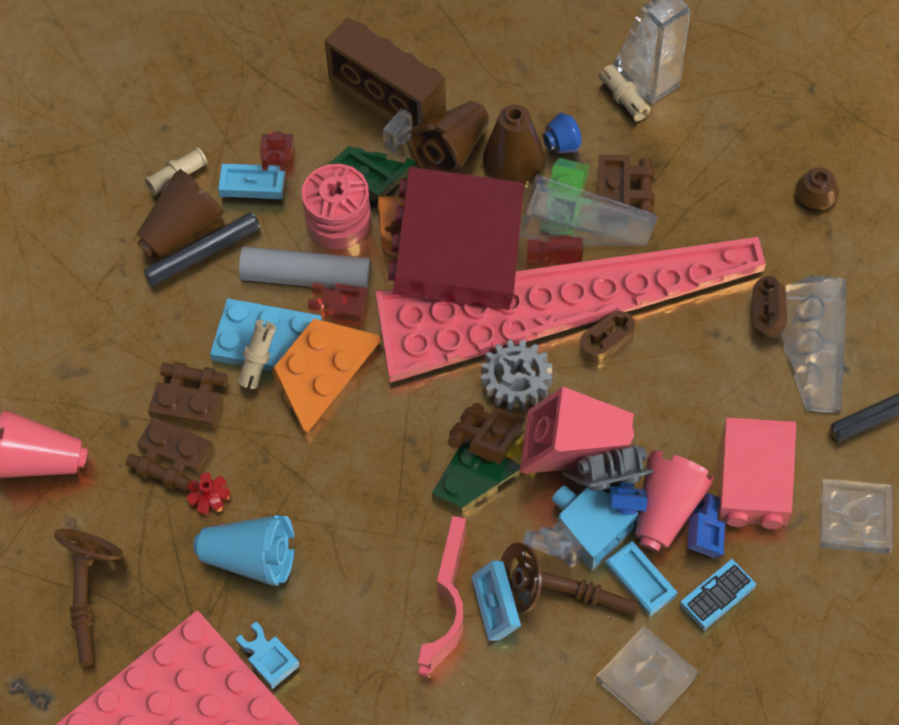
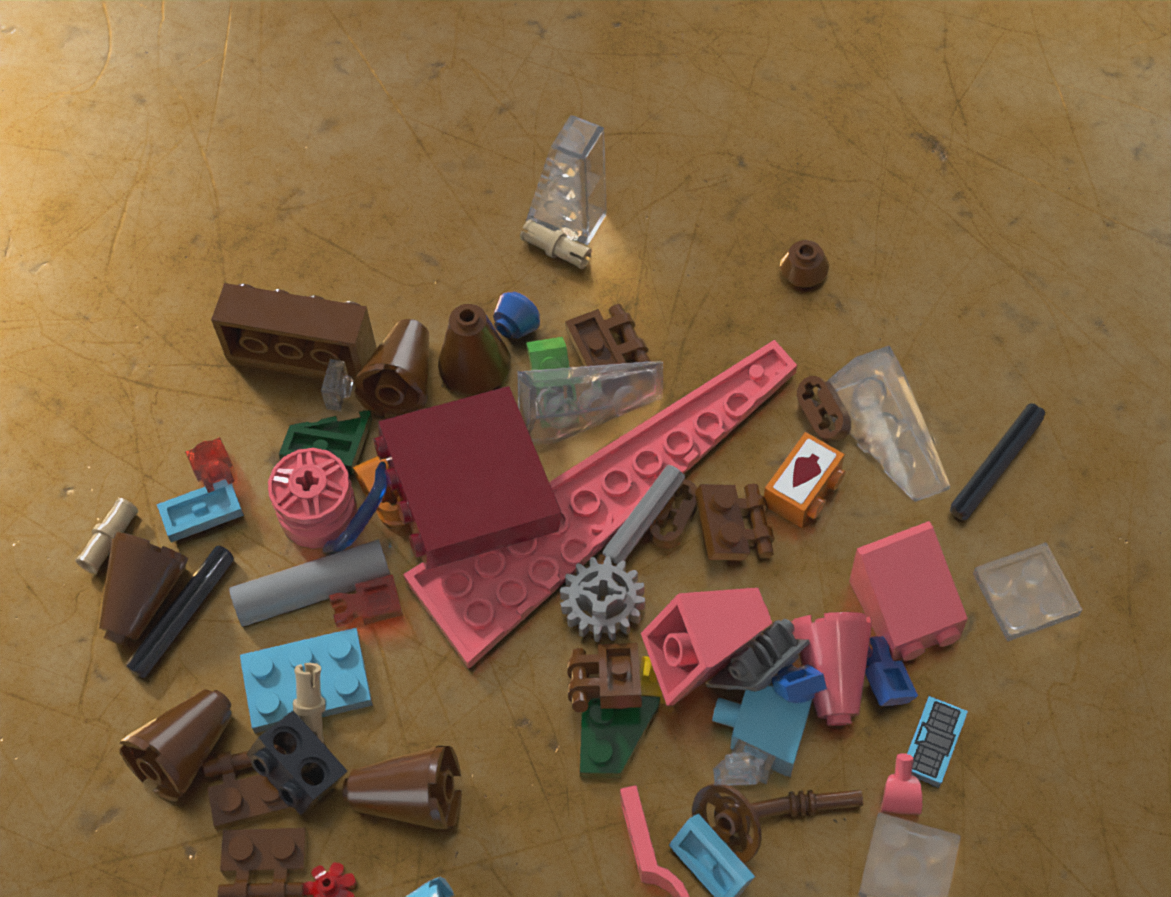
camera: 25 degrees left, 0 degrees up
orange wing [271,319,383,436] -> none
clear red plate [527,235,583,265] -> none
medium azure tile [605,541,678,617] -> none
none -> reddish brown cone [119,689,232,801]
none -> black brick [246,710,348,816]
none -> clear blue animal [322,461,388,553]
none -> reddish brown cone [342,745,462,830]
none -> light grey axle [603,465,685,565]
none -> reddish brown plate [695,483,775,560]
none -> brick [764,432,846,528]
none -> coral piece [881,754,922,815]

